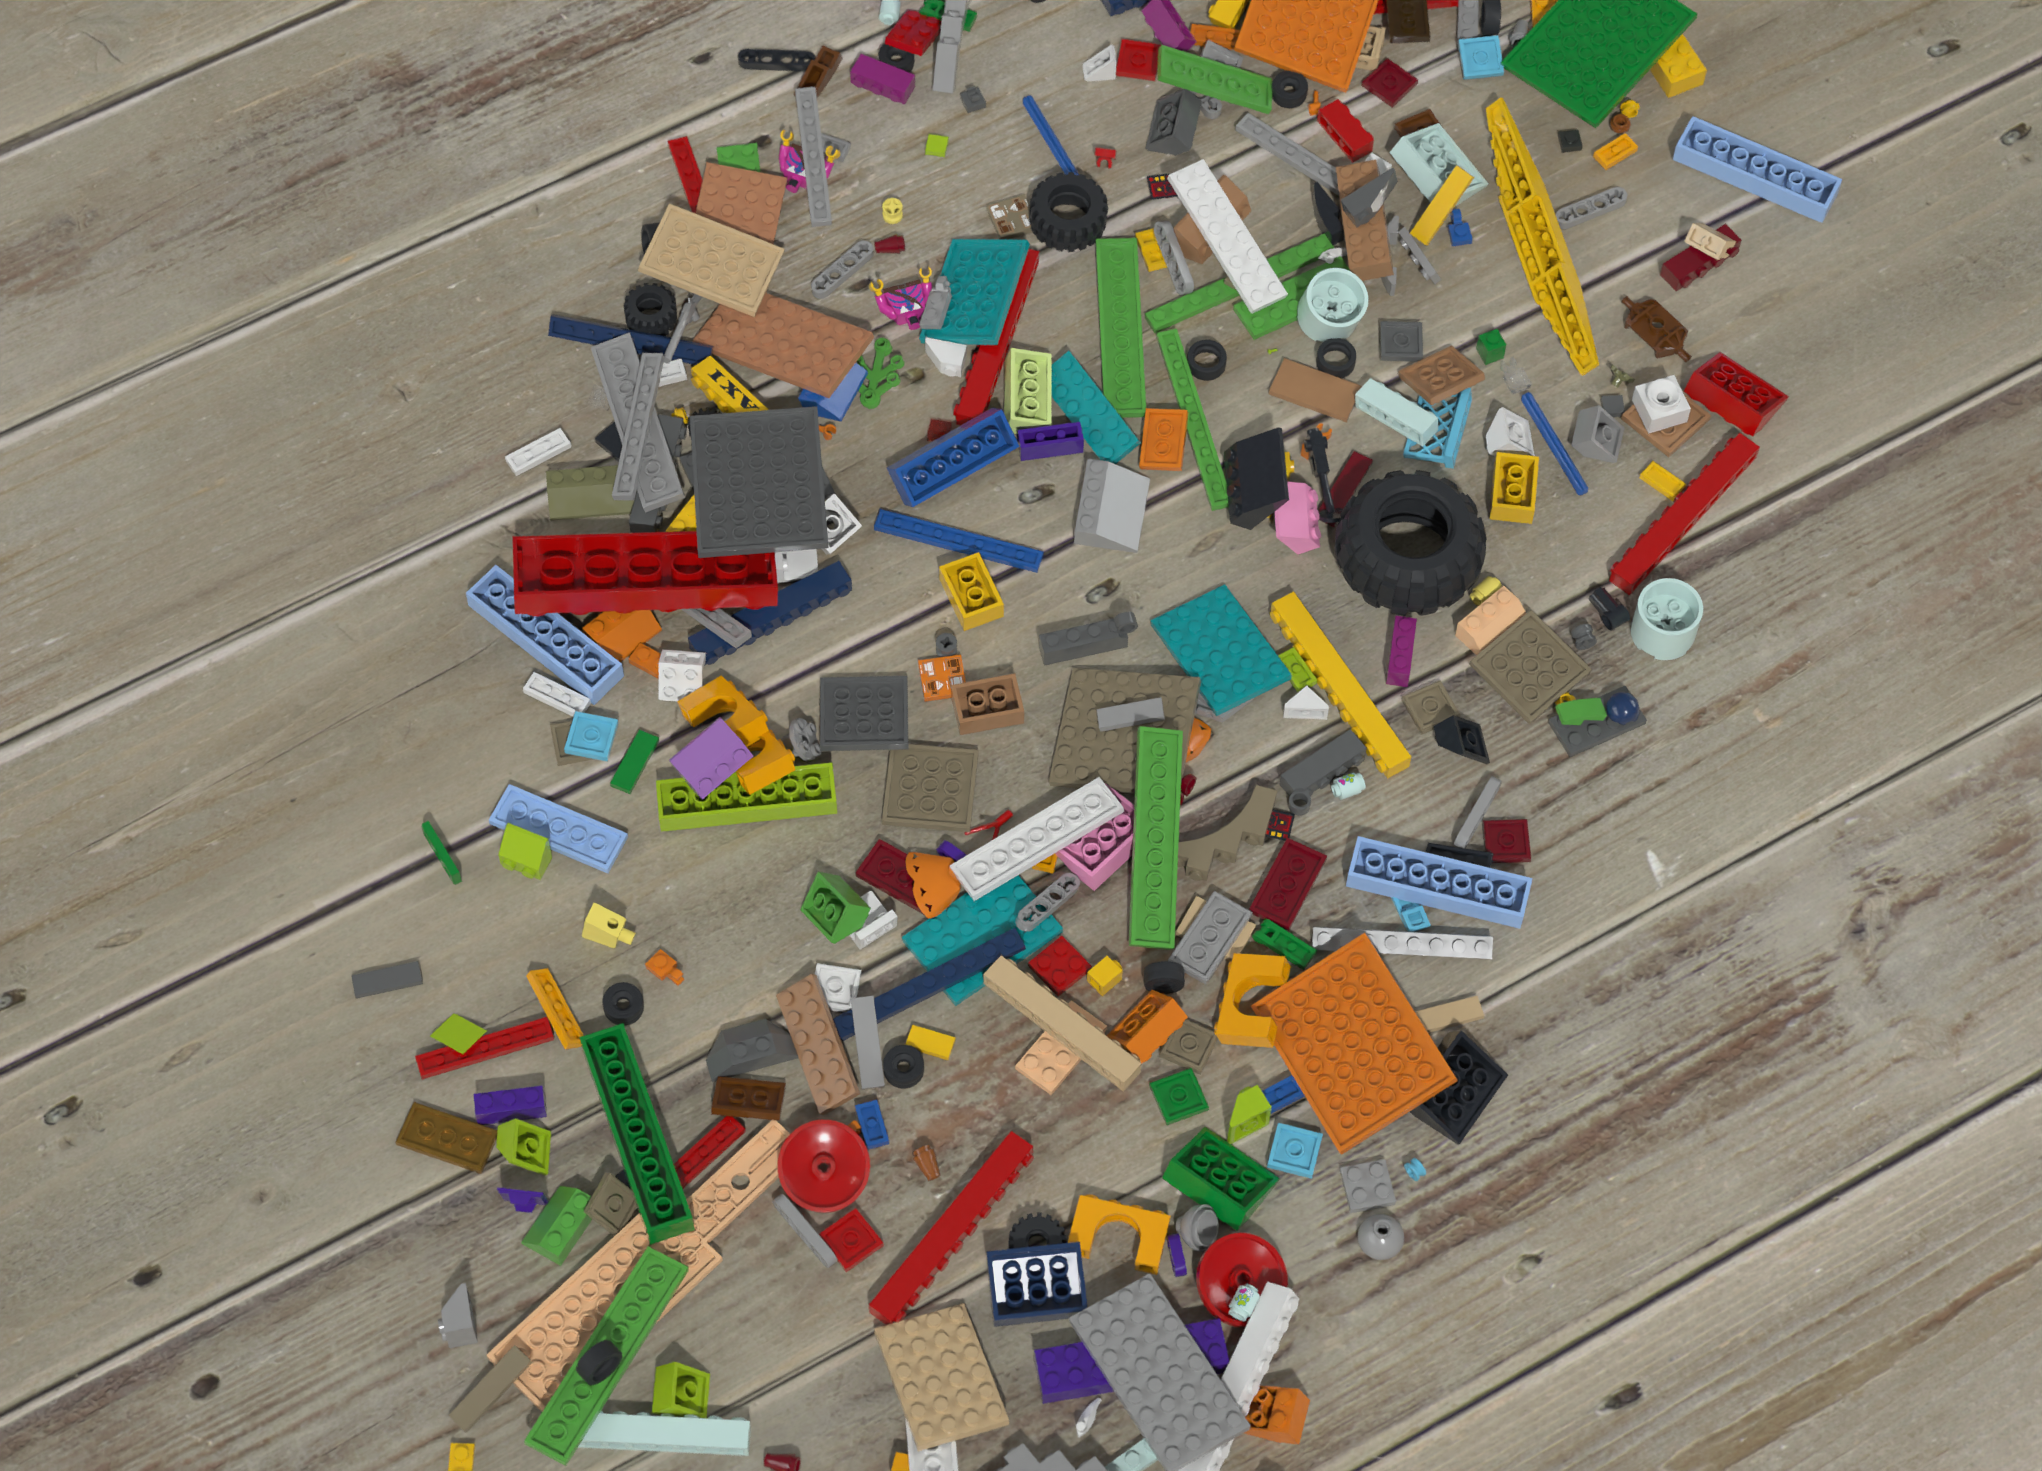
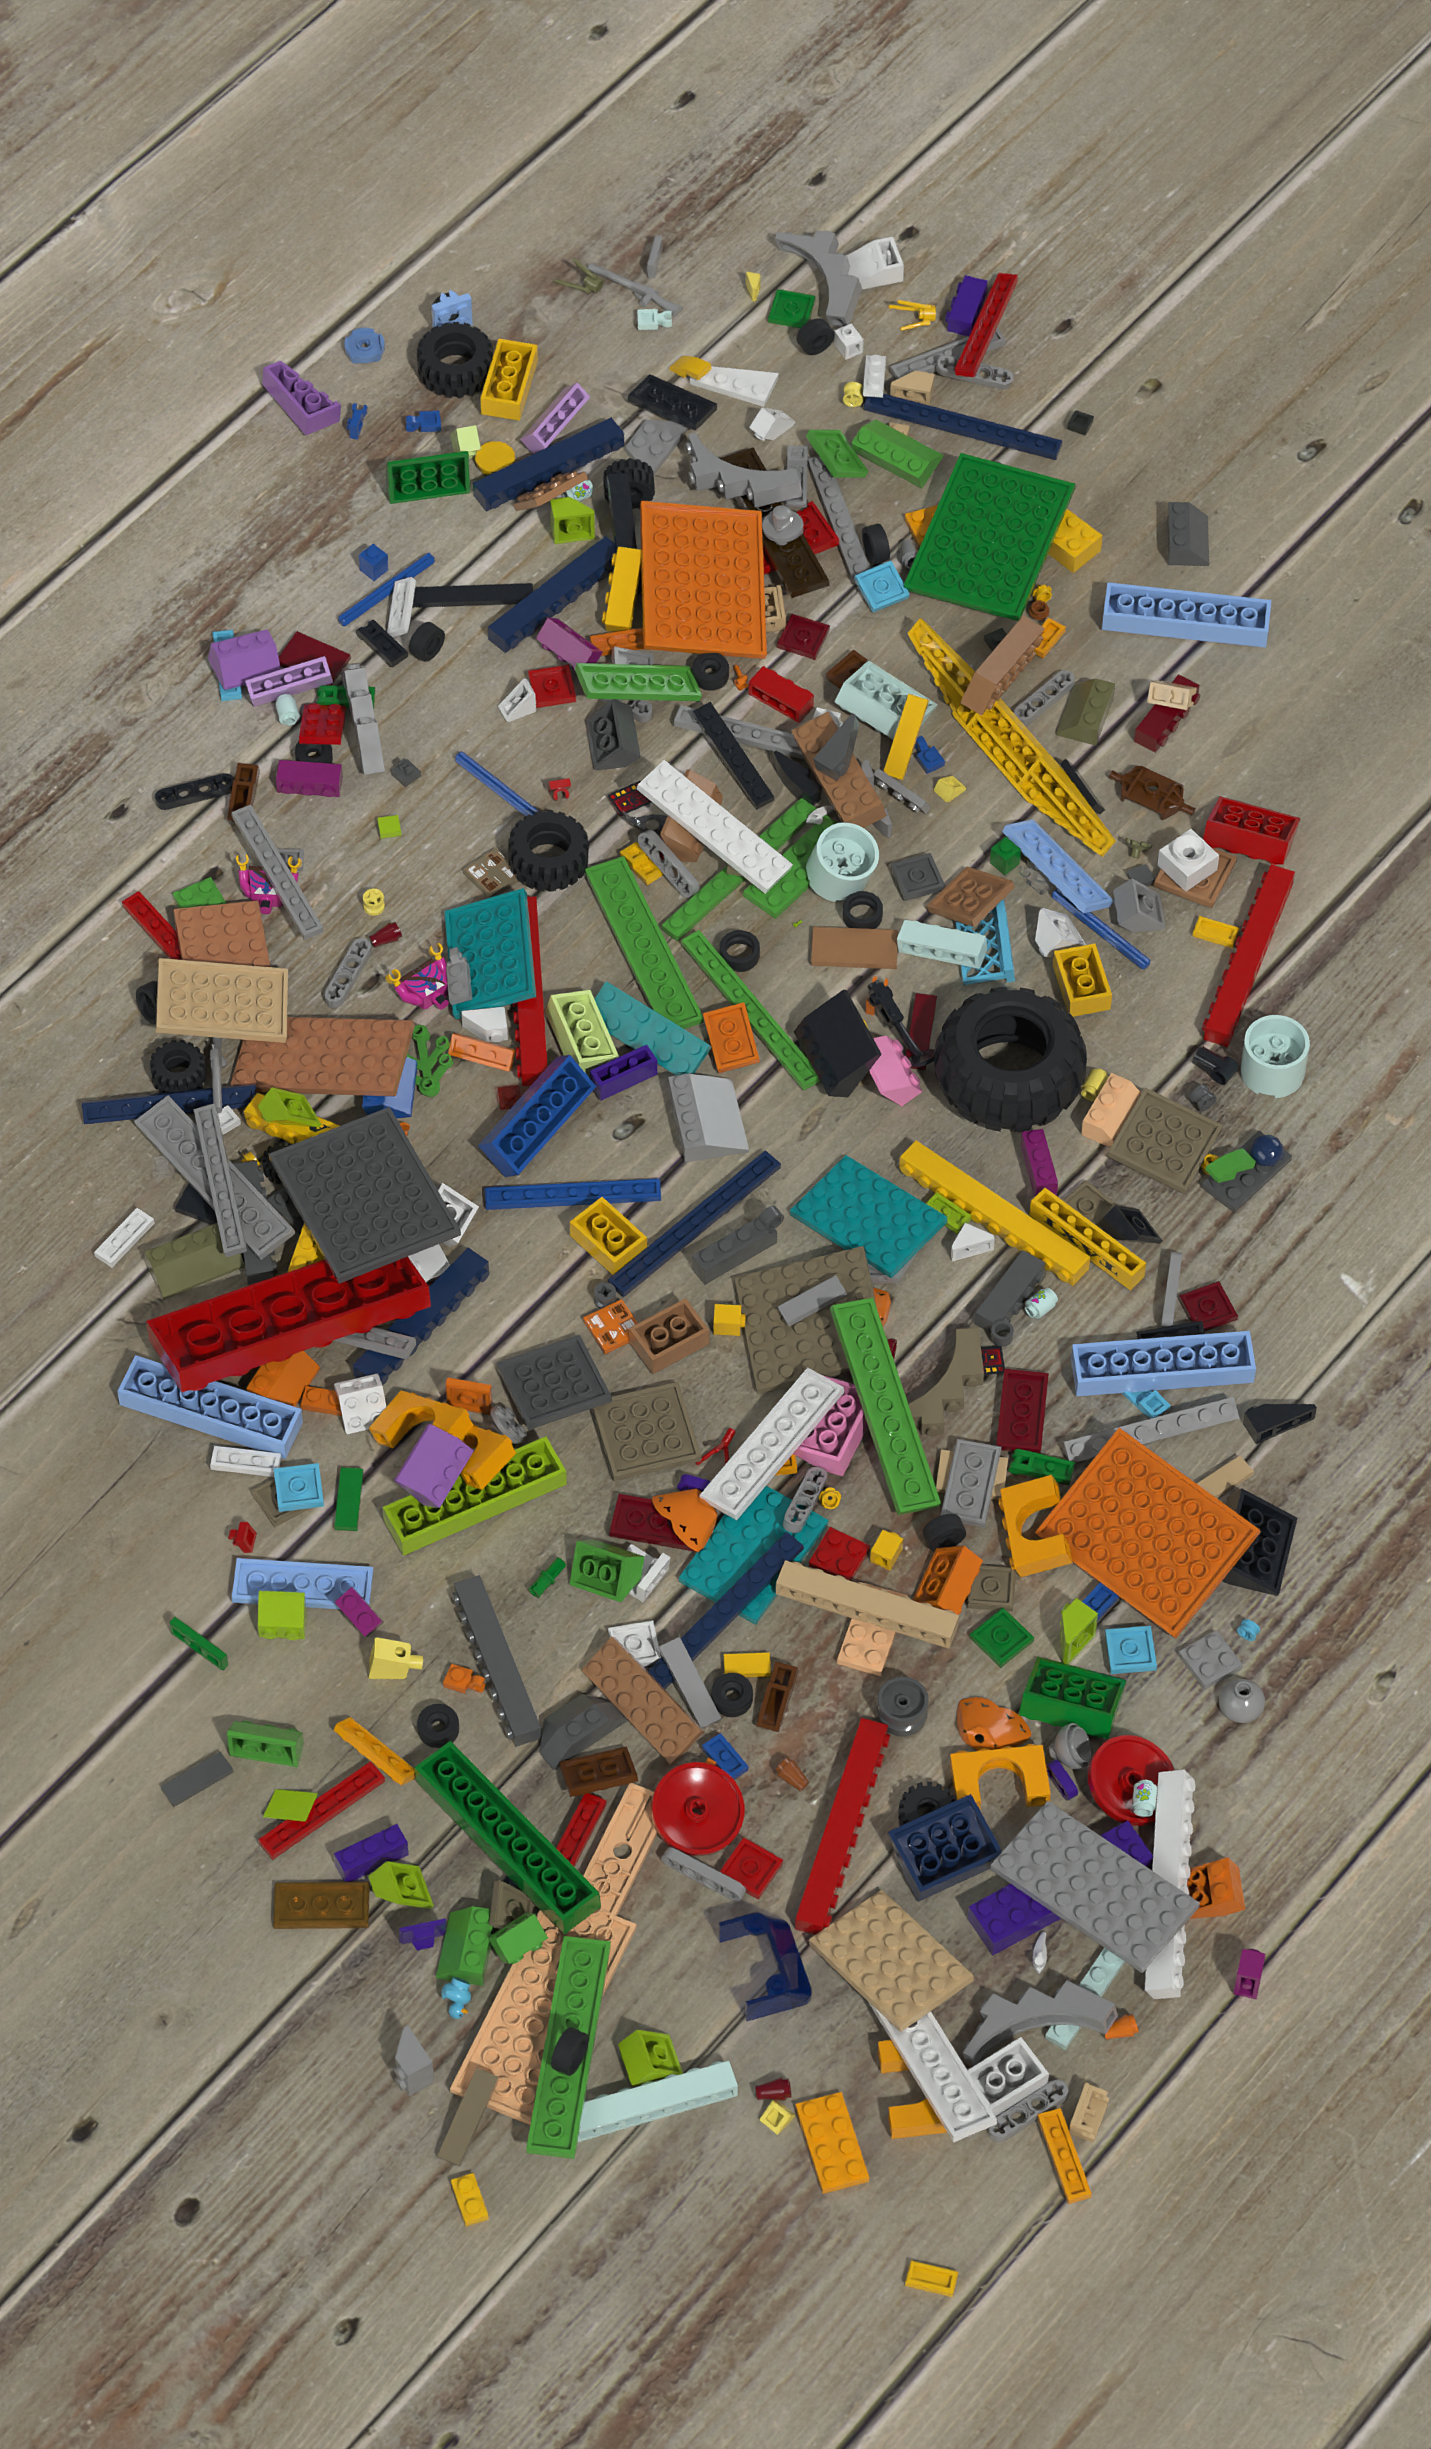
camera: 20 degrees left, 5 degrees down
none -> bright green slope [227,1721,304,1768]
none -> red tile [228,1522,257,1553]
none -> lime slope [258,1087,321,1128]
none -> magenta brick [335,1587,384,1637]
none -> medium azure animal [441,1977,471,2019]
none -> orange tile [446,1377,492,1415]
none -> orange plate [448,1033,516,1072]
none -> dark grey brick [451,1575,542,1747]
none -> bright green brick [488,1912,548,1964]
none -> green axle [528,1557,566,1598]
none -> dark blue plate [608,1150,781,1298]
none -> clear piece [622,810,667,836]
none -> black plate [693,701,774,810]
none -> yellow brick [713,1304,746,1336]
none -> clear blue windscreen [718,1912,812,2022]
none -> reddish brown slope [756,1661,799,1733]
none -> yellow plate [819,1487,841,1509]
none -> dark grey wheel [877,1677,928,1737]
none -> light yellow slope [934,776,966,802]
none -> orange piece [957,1697,1031,1751]
none -> medium nougat brick [960,616,1045,715]
none -> light blue plate [1002,819,1114,913]
none -> yellow brick [1029,1188,1146,1291]
none -> olive slope [1056,678,1115,746]
none -> black tile [1061,759,1105,814]
none -> dark grey slope [1167,502,1209,566]
none -> black slope [1243,1404,1317,1444]

